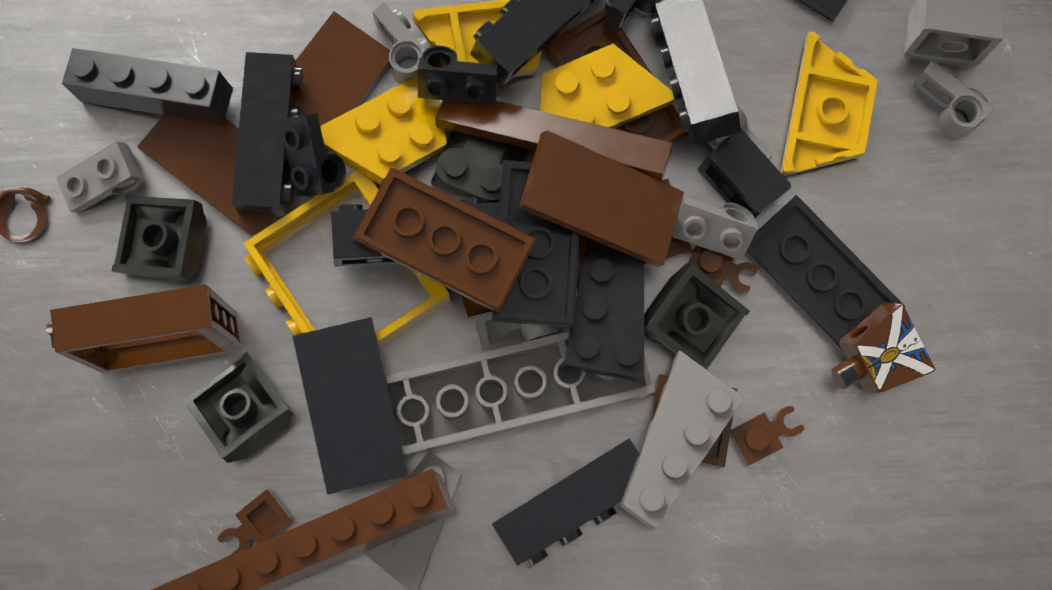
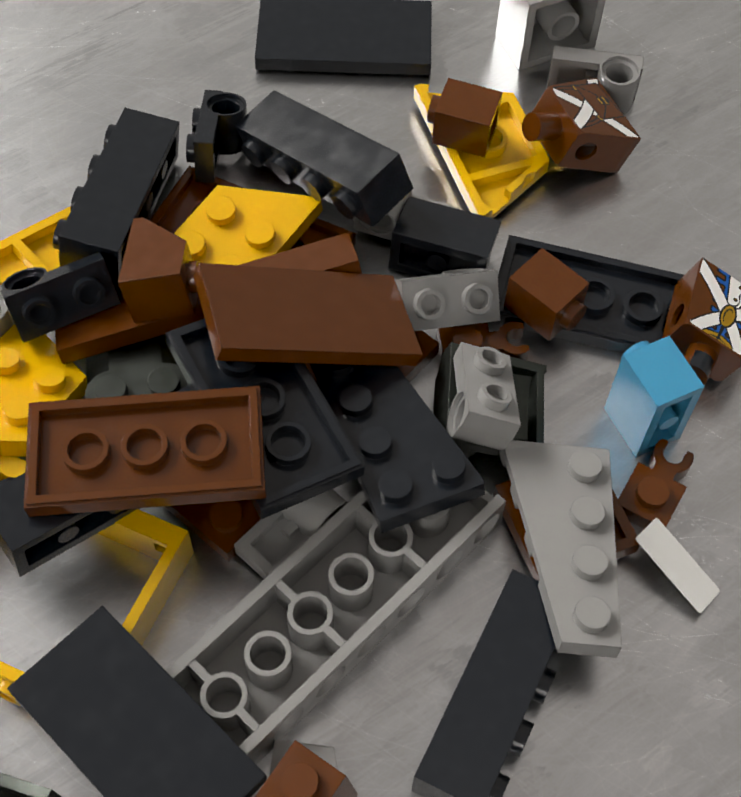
camera: 30 degrees left, 20 degrees down
none -> reddish brown slope [118,217,201,323]
none -> reddish brown brick [427,78,503,158]
none -> light grey plate [447,342,521,451]
none -> reddish brown brick [504,248,589,341]
none -> reddish brown torso [522,78,641,173]
none -> dark azure brick [604,336,705,458]
none -> white sticker [636,518,720,613]

